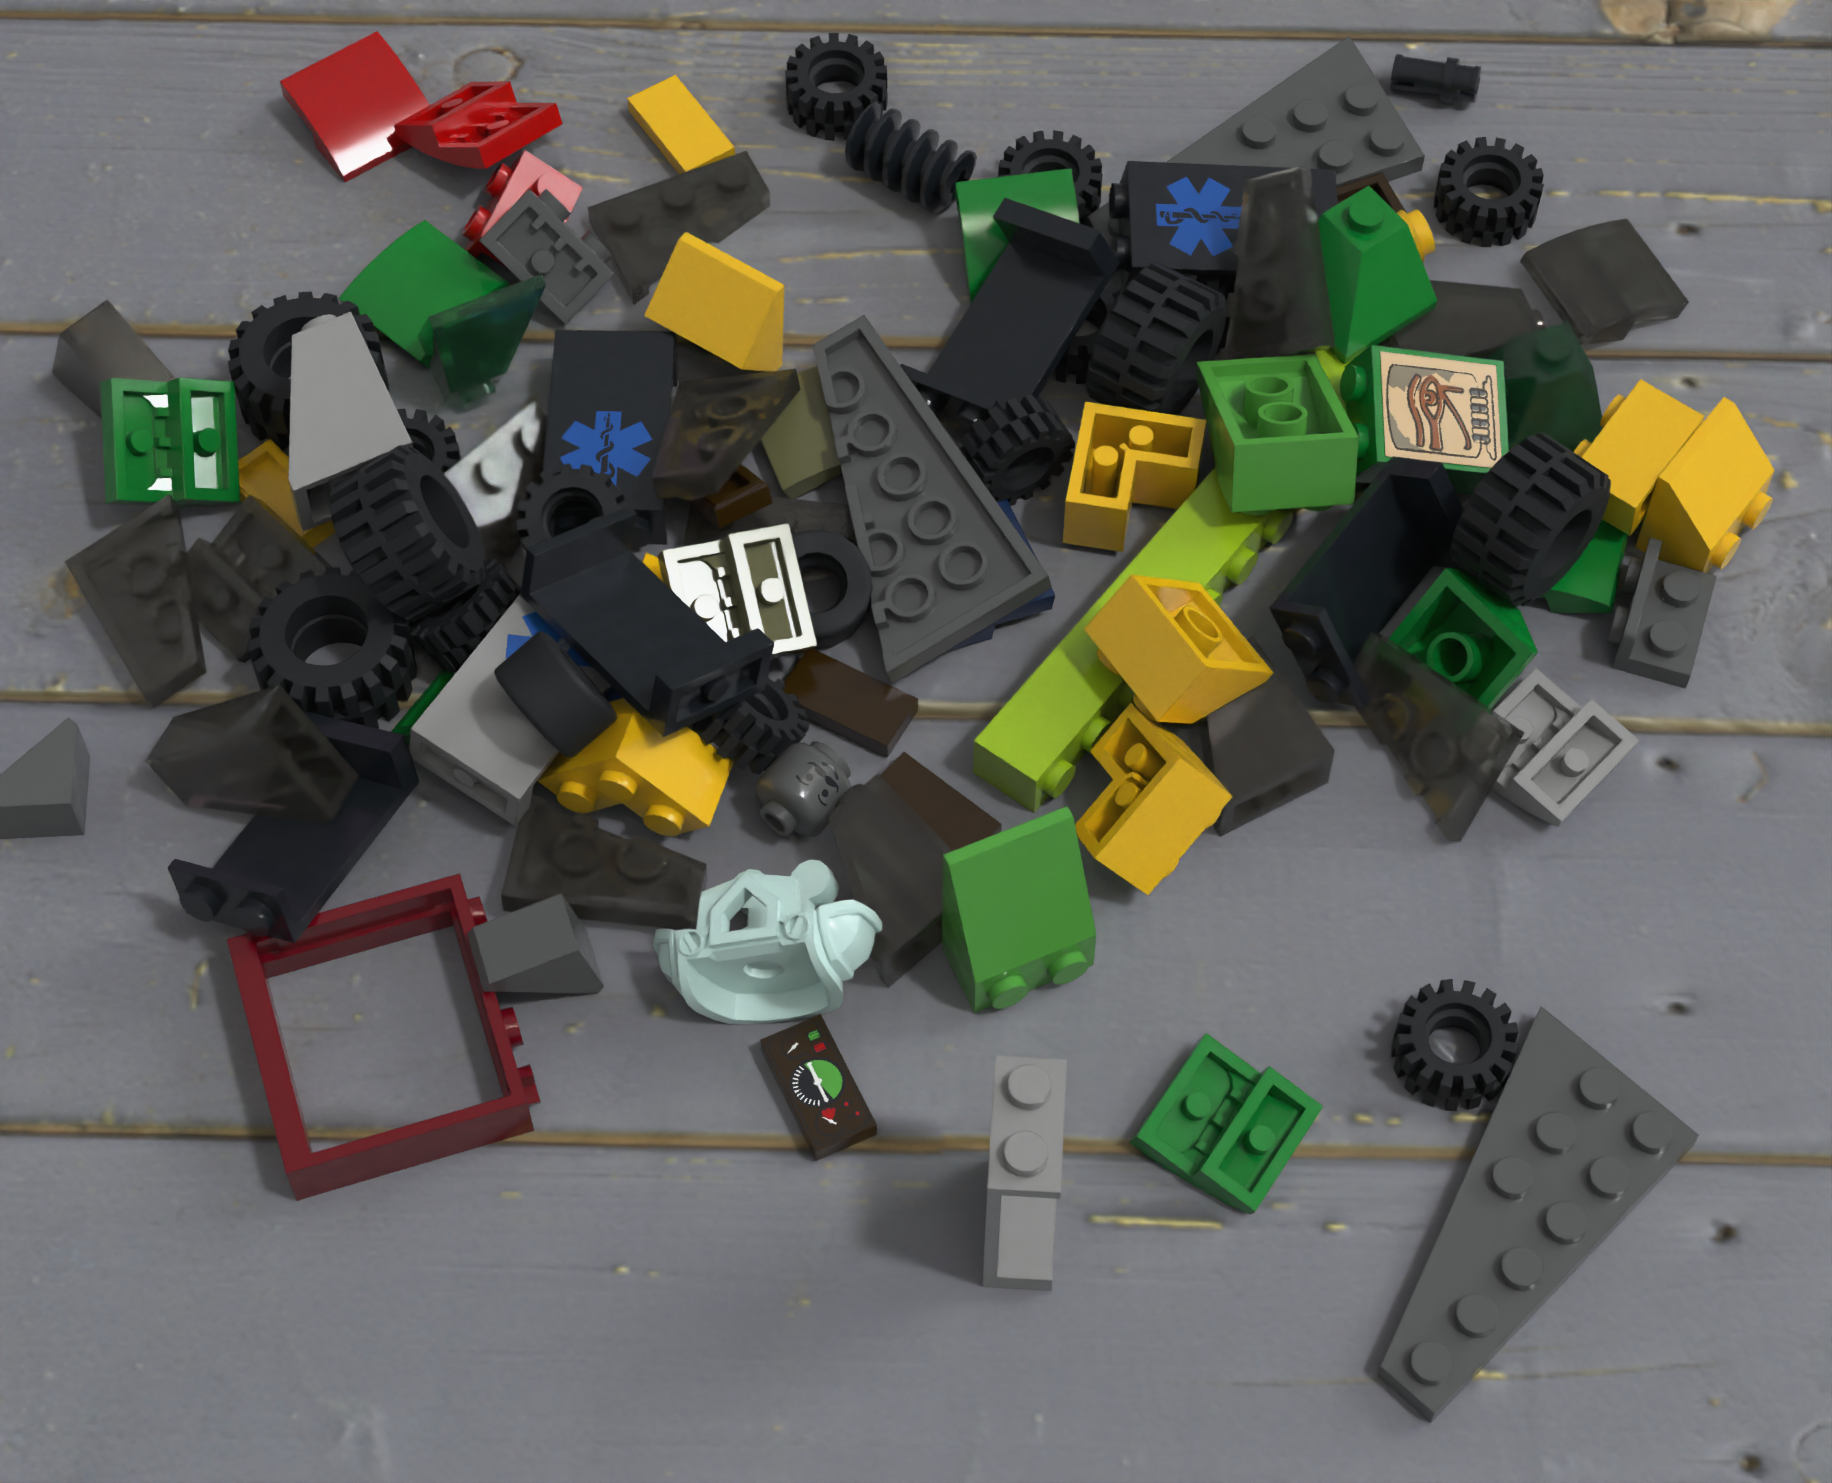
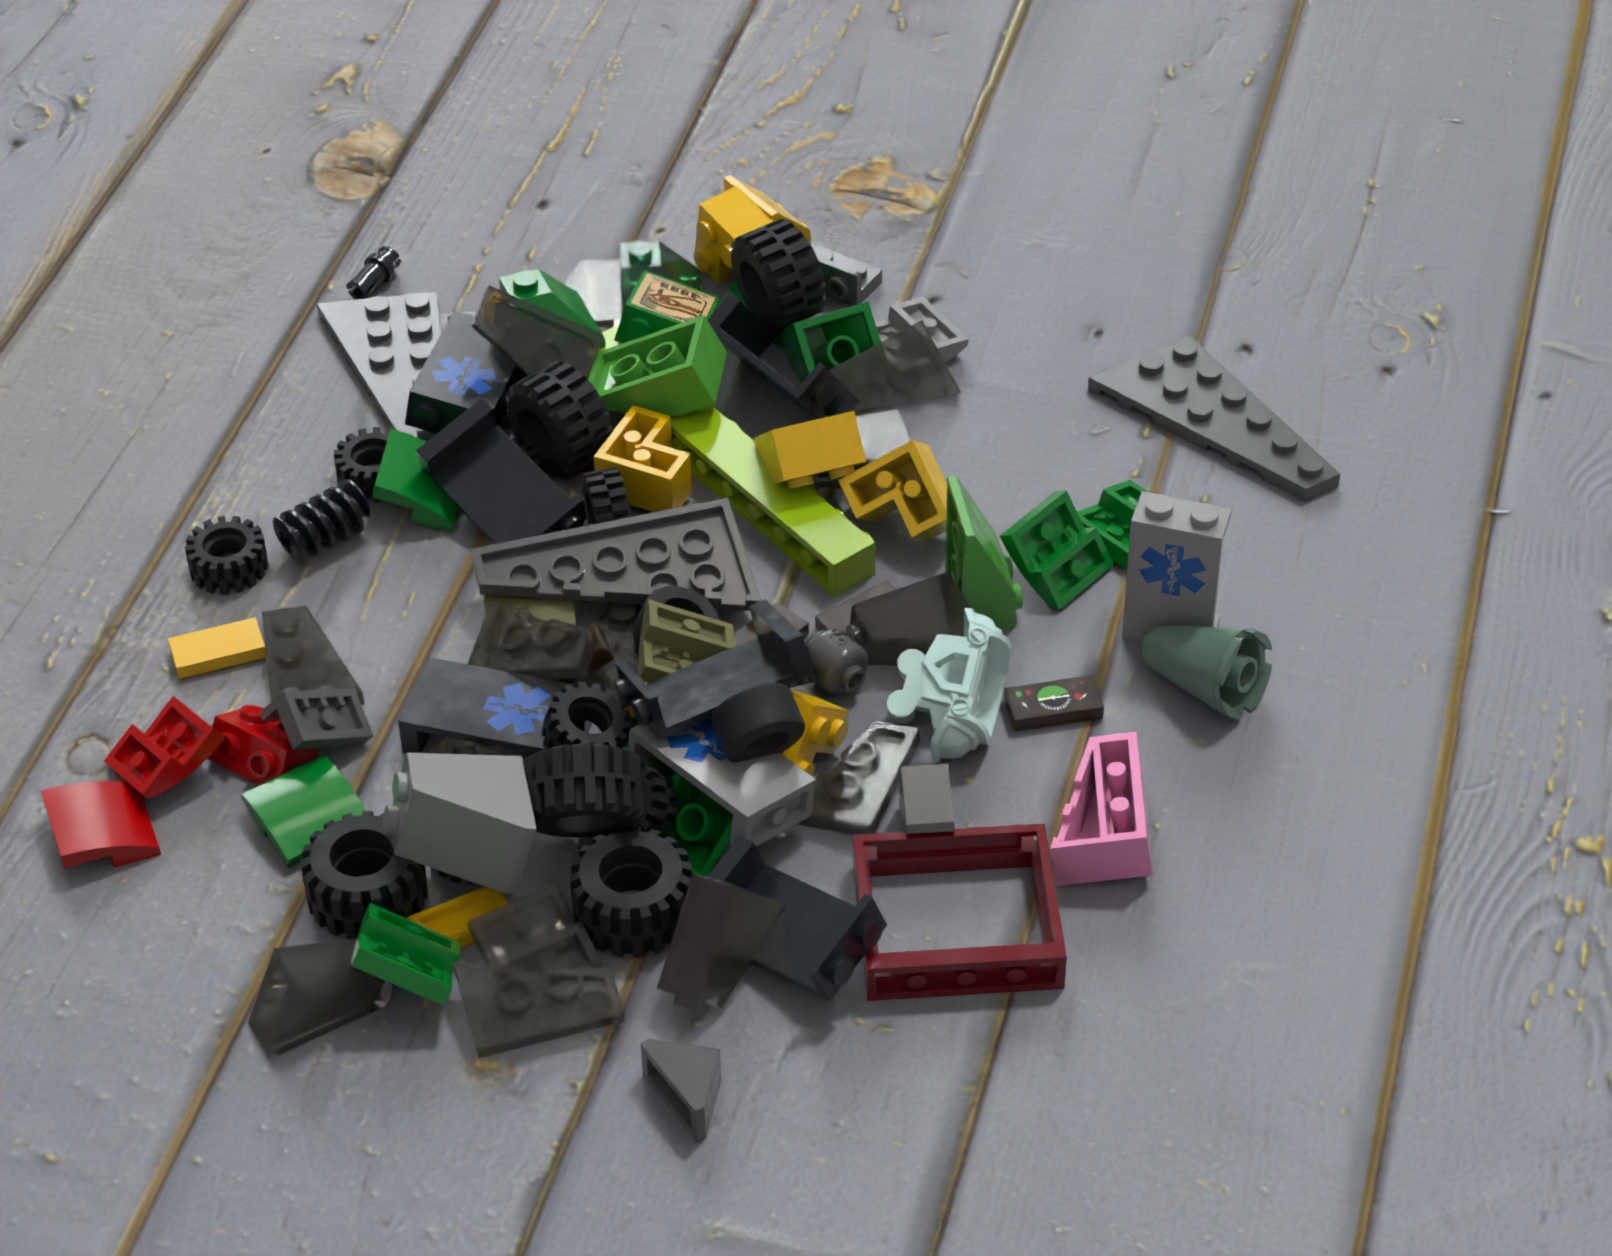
camera: 75 degrees left, 15 degrees down
clear green slope [418,274,546,405] -> none
yellow slope [644,232,785,372] -> none
black tyre [1391,979,1519,1111] -> none
black tyre [1434,137,1544,247] -> none
clear smoke slope [1520,219,1689,345] -> none
none -> green slope [999,490,1114,610]
none -> bright pink wedge [1050,731,1153,886]
none -> sand green cone [1141,624,1272,719]

